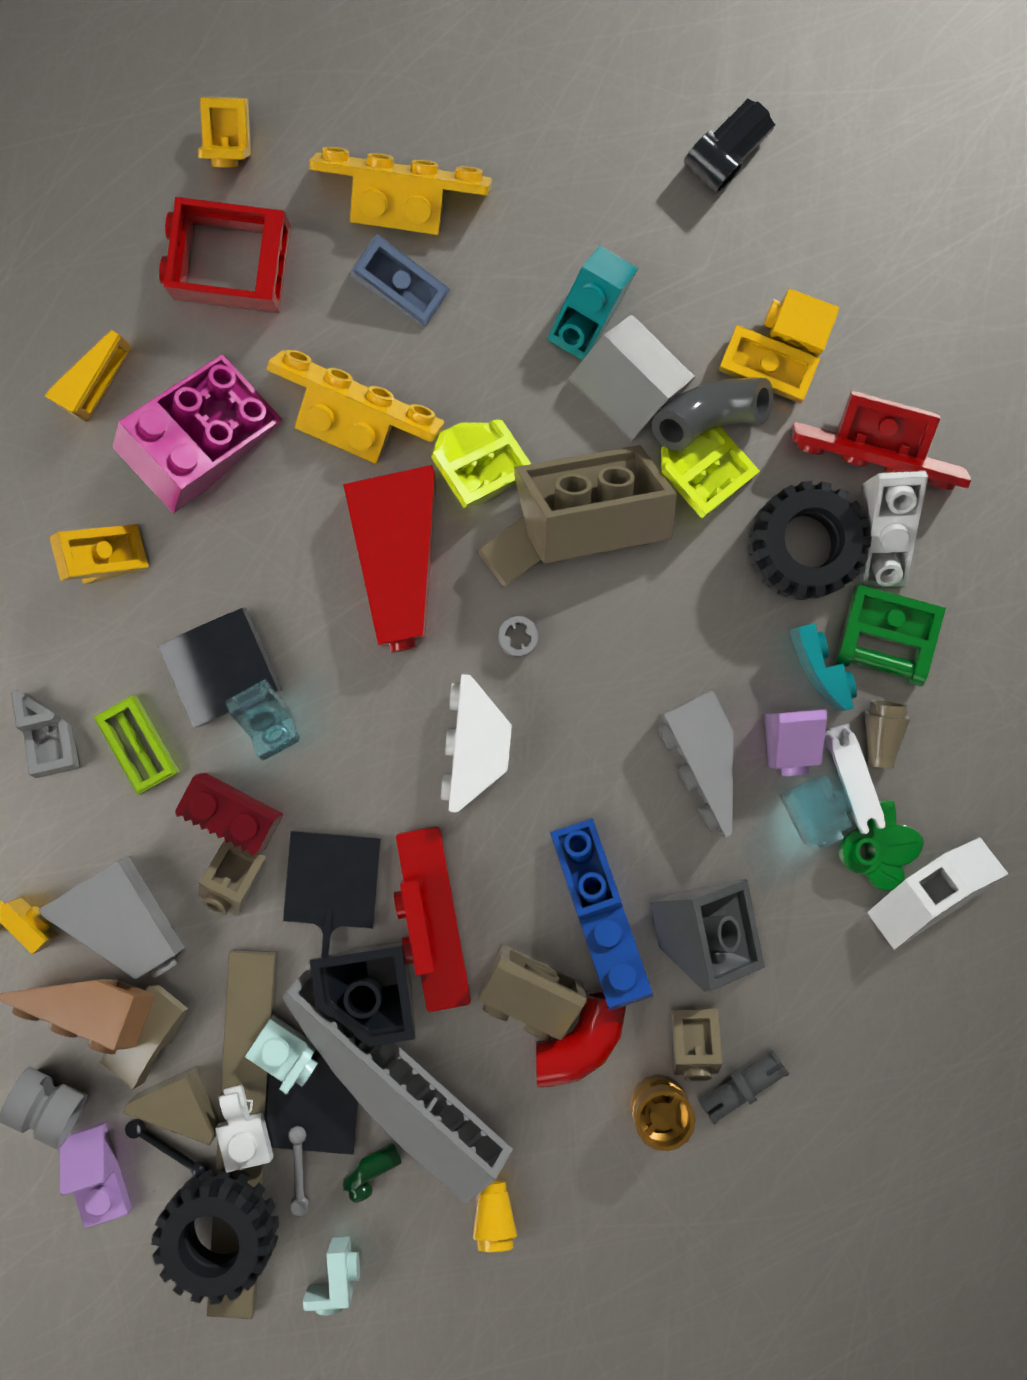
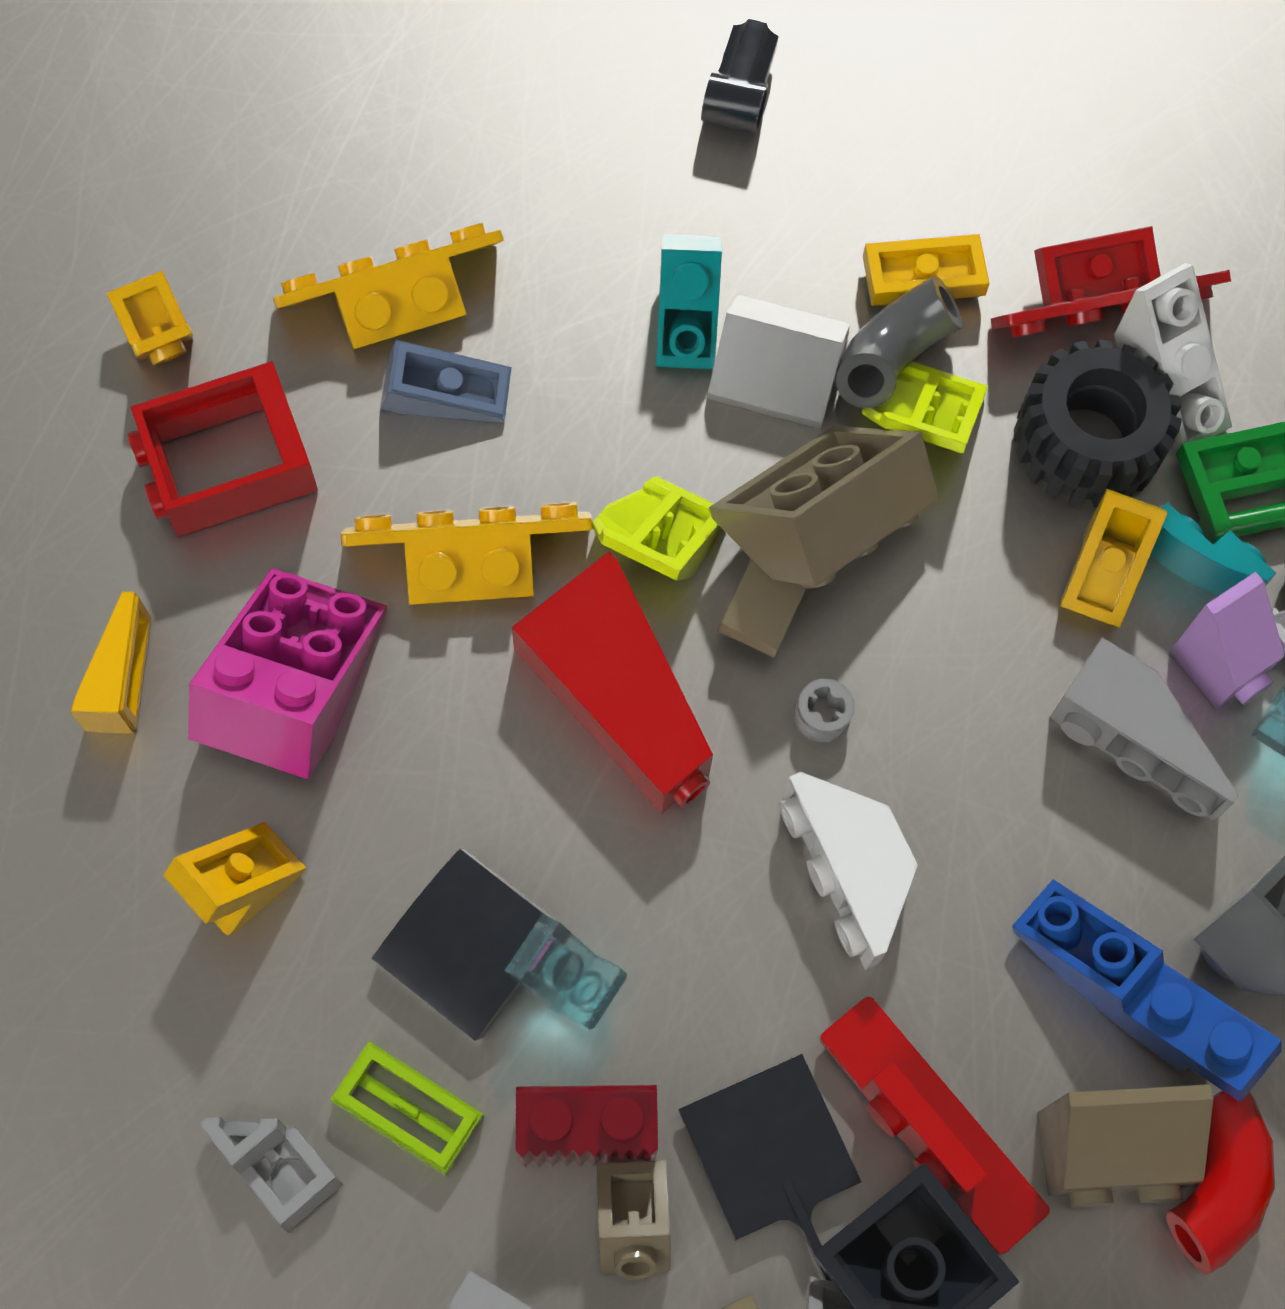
camera: 30 degrees left, 20 degrees down
yellow brick [763,288,840,357] -> none
none -> yellow slope [1060,489,1168,628]

